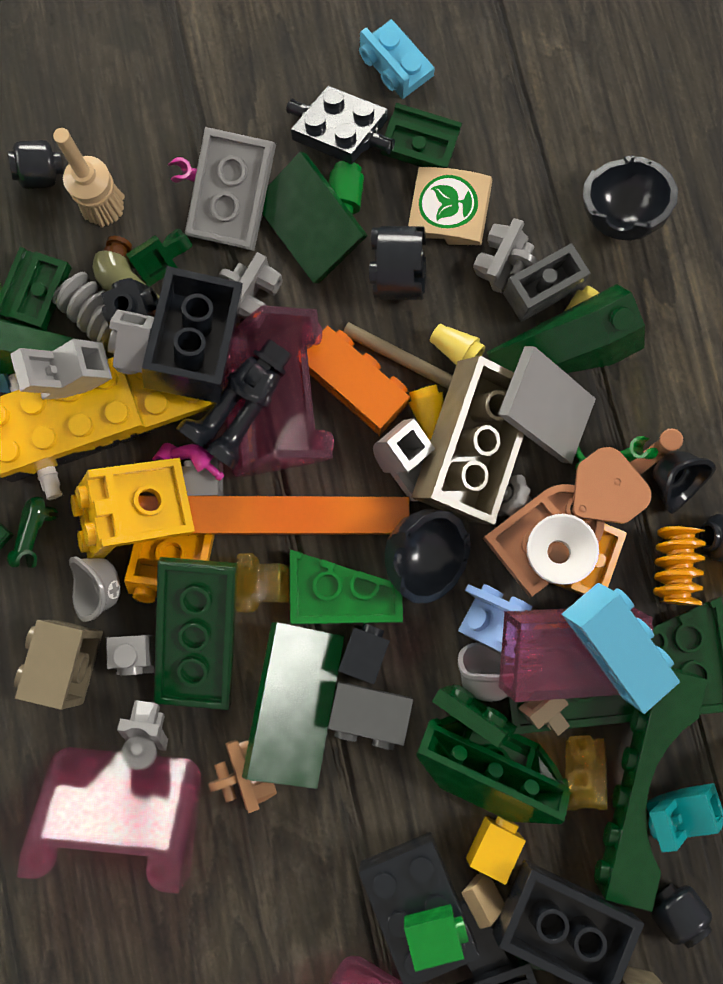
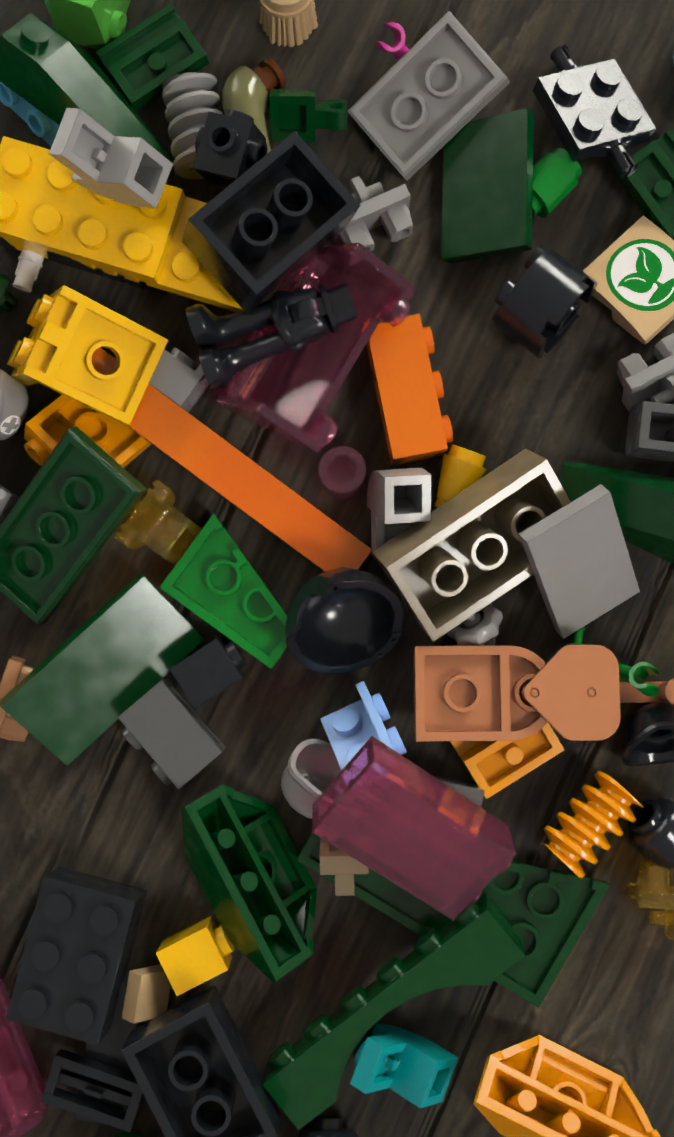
camera: 40 degrees right, 5 degrees up
light grey brick [108,309,154,374] -> none
dark pink piece [152,443,224,481] -> none
dark tan bar [343,322,453,389] -> none
green brick [404,904,469,972] -> none
light yellow cone [430,324,485,365] -> none
dark green plate [432,684,517,748] -> none
white piece [527,514,599,585] -> none
medium azure brick [562,583,680,714] -> none
clear yellow hips [565,735,607,810] -> none
none -> clear pink brick [319,446,366,500]

